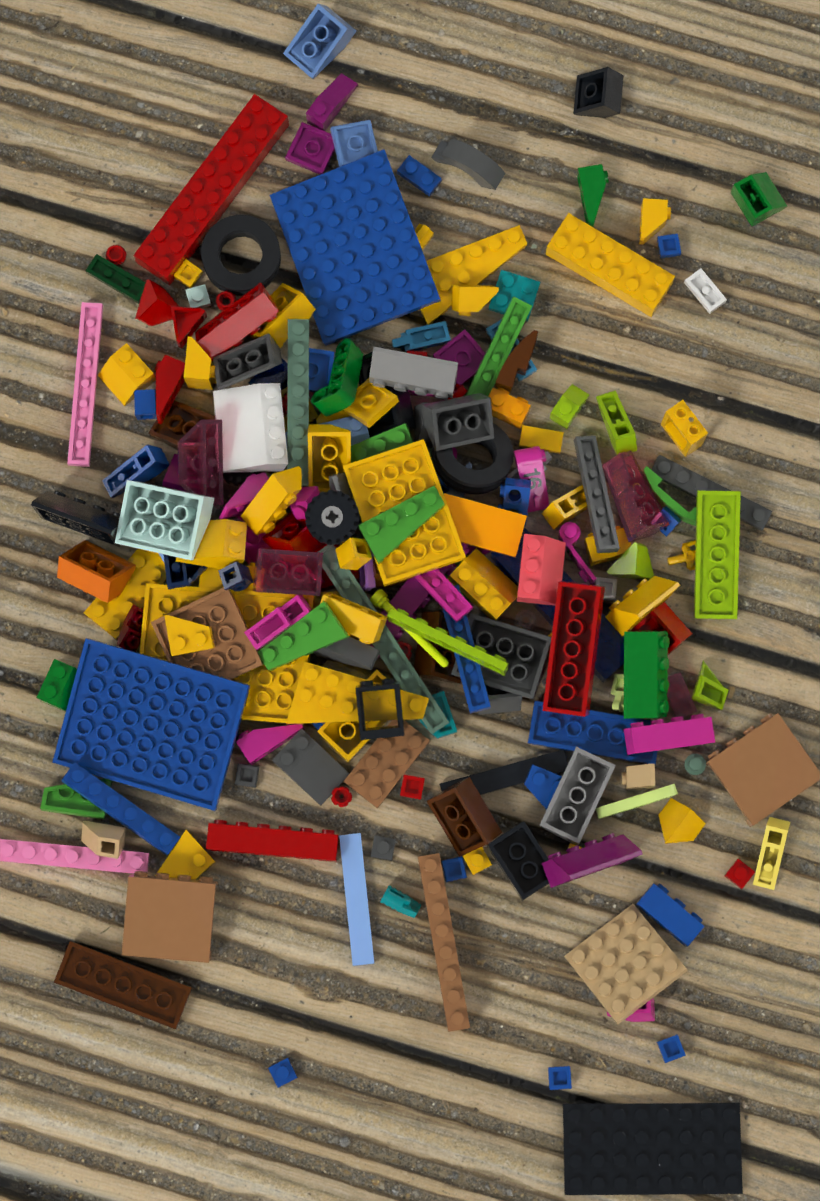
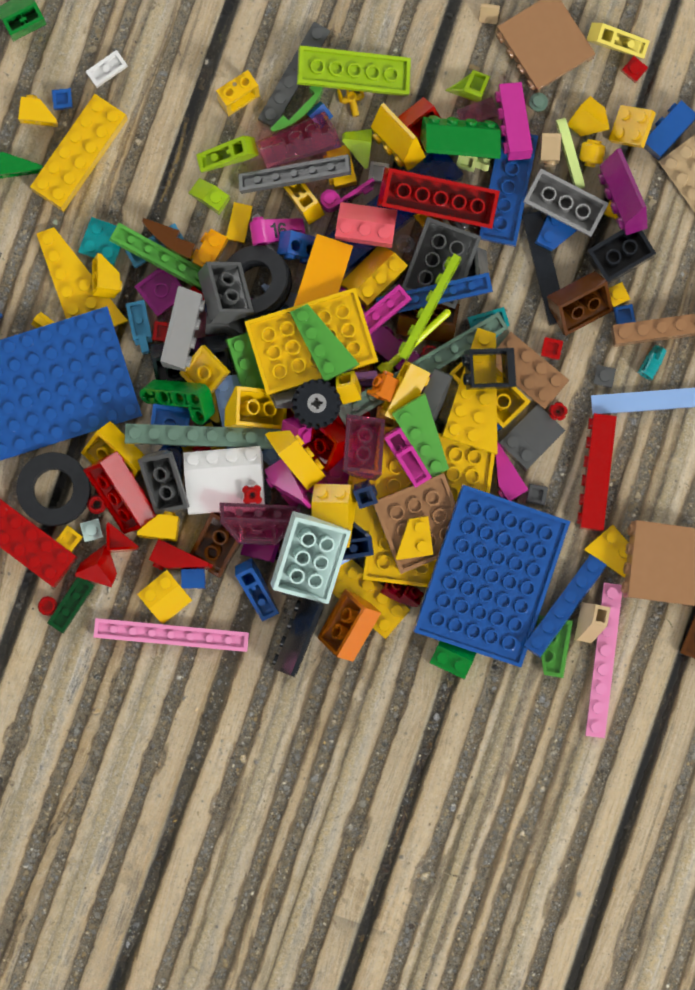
camera: 90 degrees left, 5 degrees up
none -> red plate [242,485,262,505]
none -> orange brick [366,370,399,402]
none -> tan slope [479,3,500,24]
none -> yellow head [579,139,606,167]
none -> yellow plate [608,105,656,148]

